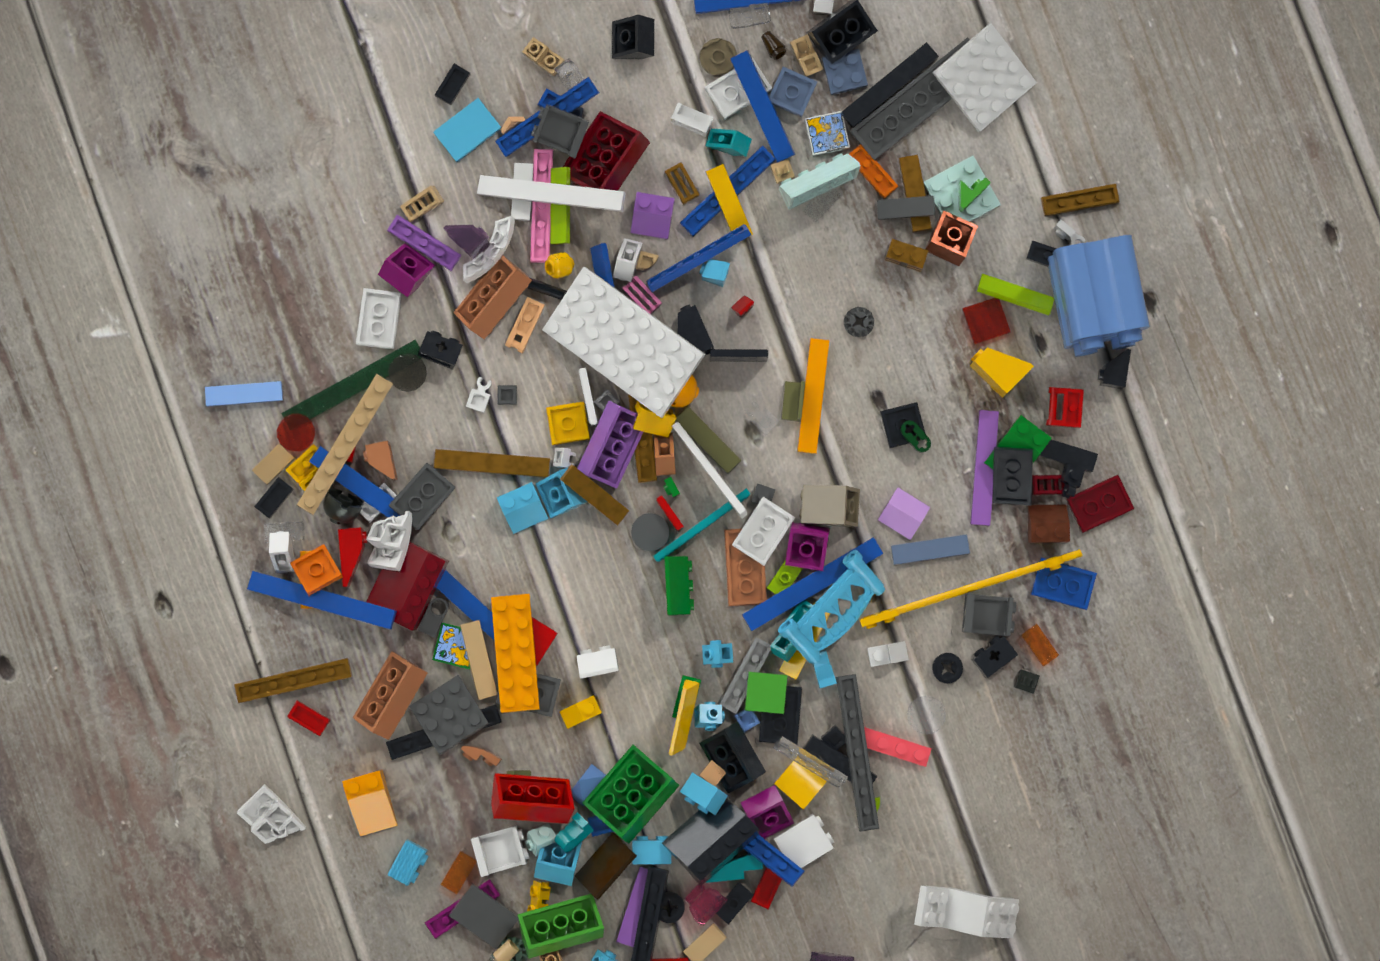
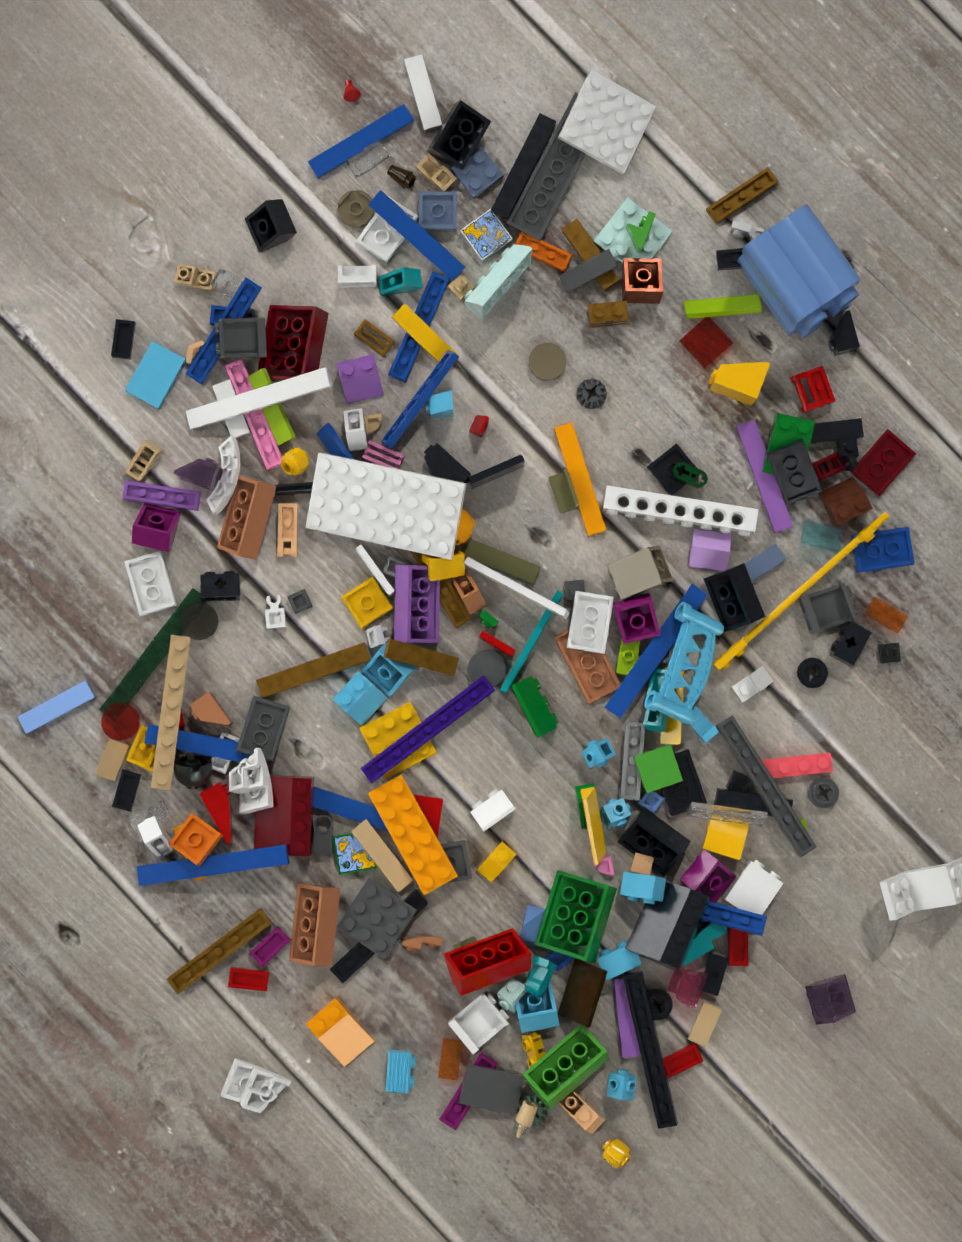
camera: 25 degrees left, 0 degrees up
none -> magenta tile [250,926,291,967]
none -> yellow plate [359,701,437,779]
none -> dark purple tile [360,675,495,783]
none -> dark tan tile [529,343,566,381]
none -> bright pink tile [592,856,615,875]
none -> white brick [602,485,759,536]
none -> black slope [703,563,766,632]
none -> clear light blue panel [800,521,842,552]
none -> dark grey gear [808,777,839,808]

